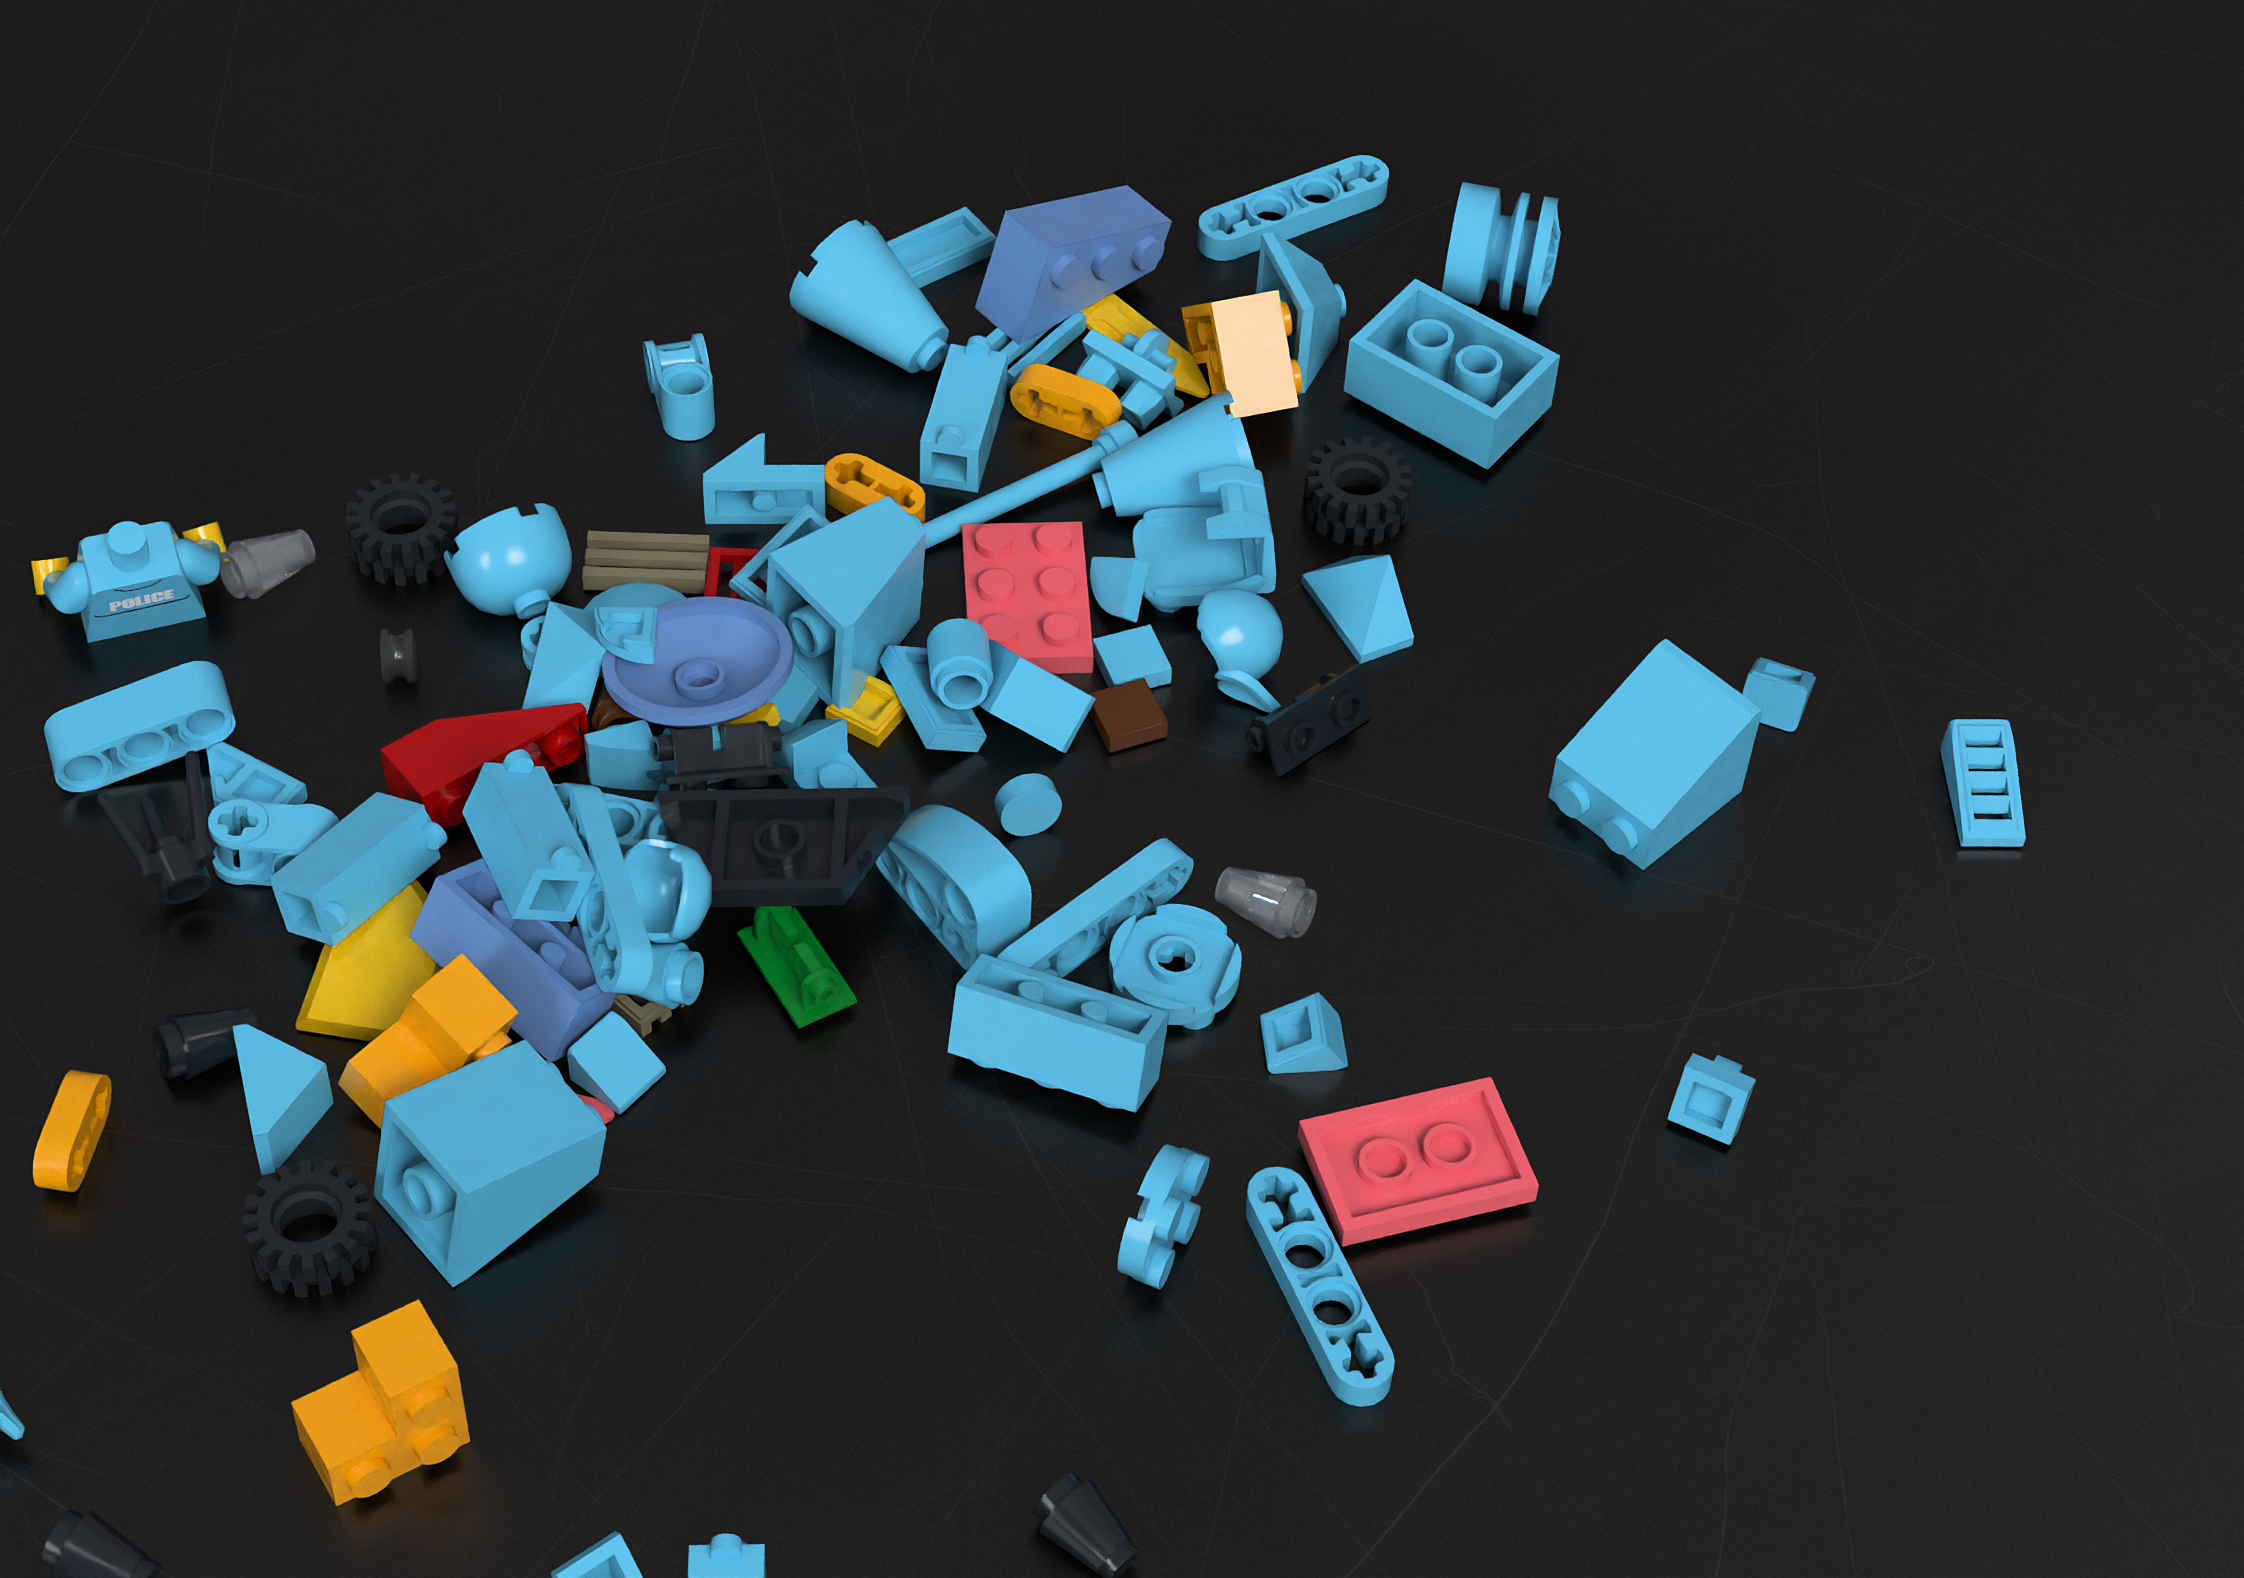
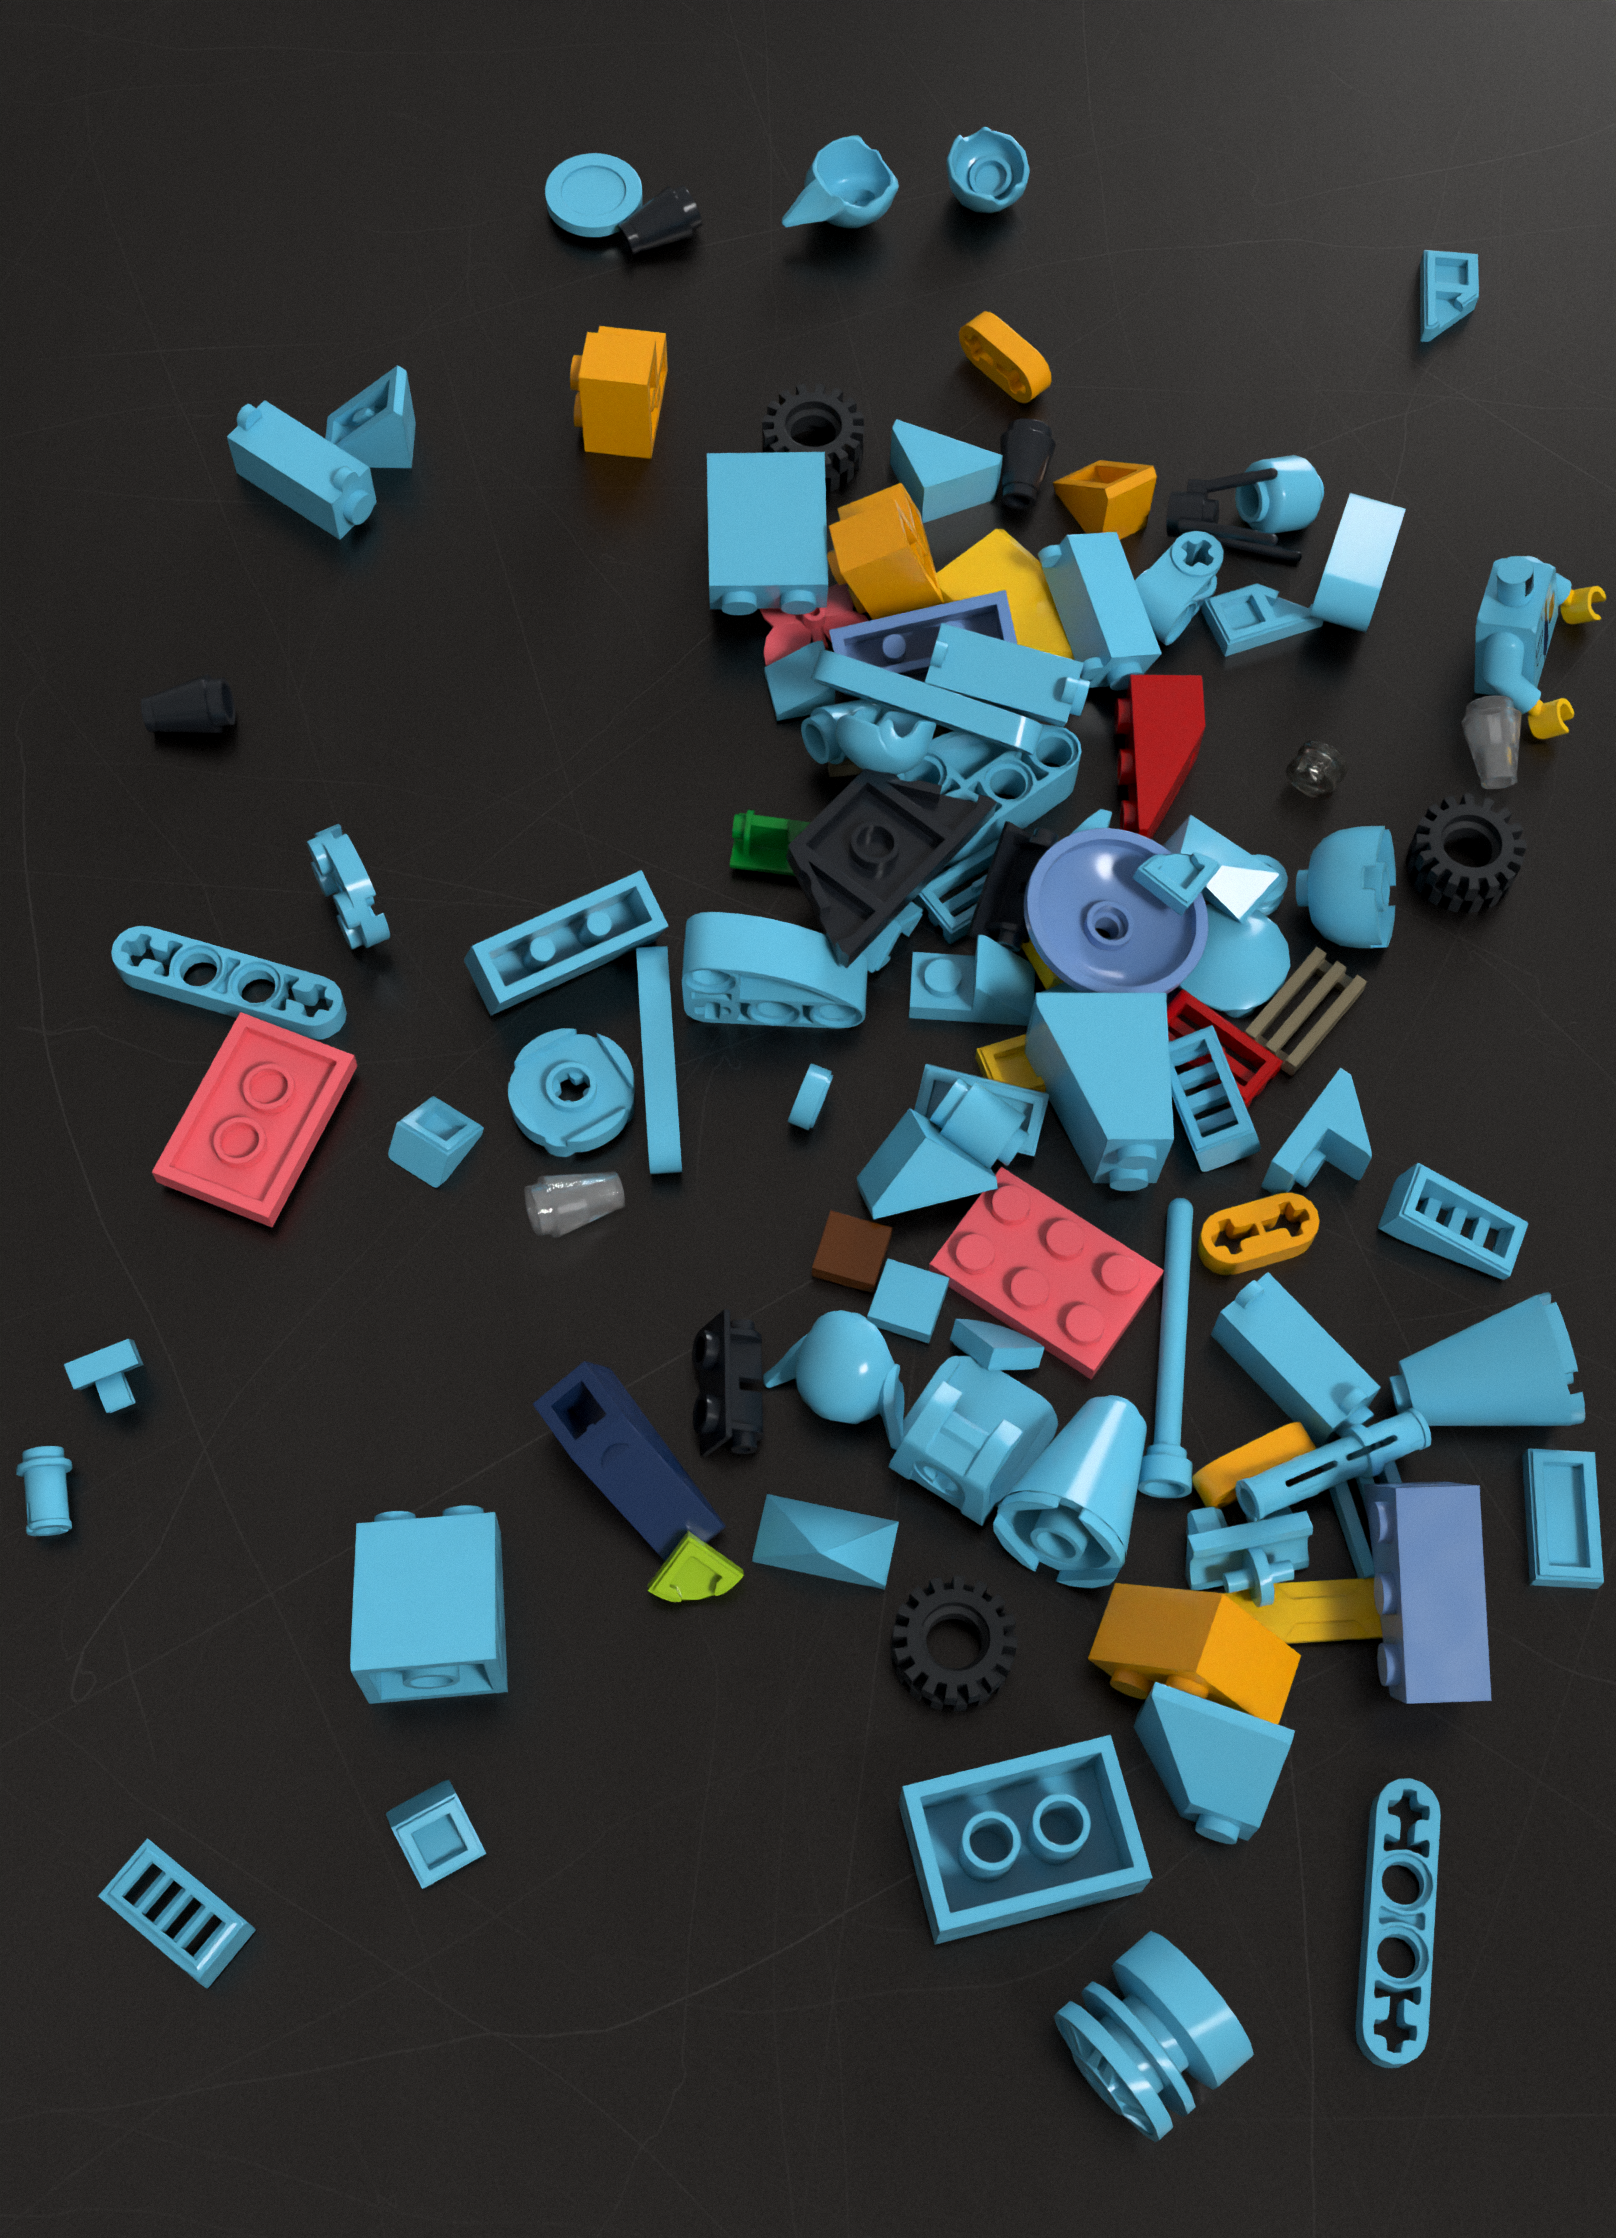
camera: 130 degrees right, 15 degrees up
medium azure piece [643,333,715,441] -> none
none -> medium azure pin [16,1446,72,1536]
none -> dark blue slope [533,1361,726,1561]
none -> lime tile [648,1531,744,1602]
none -> light orange slope [1052,460,1157,540]
none -> medium azure head [1235,455,1324,534]
none -> medium azure pin [1235,1407,1432,1521]
none -> medium azure slope [1378,1163,1528,1280]

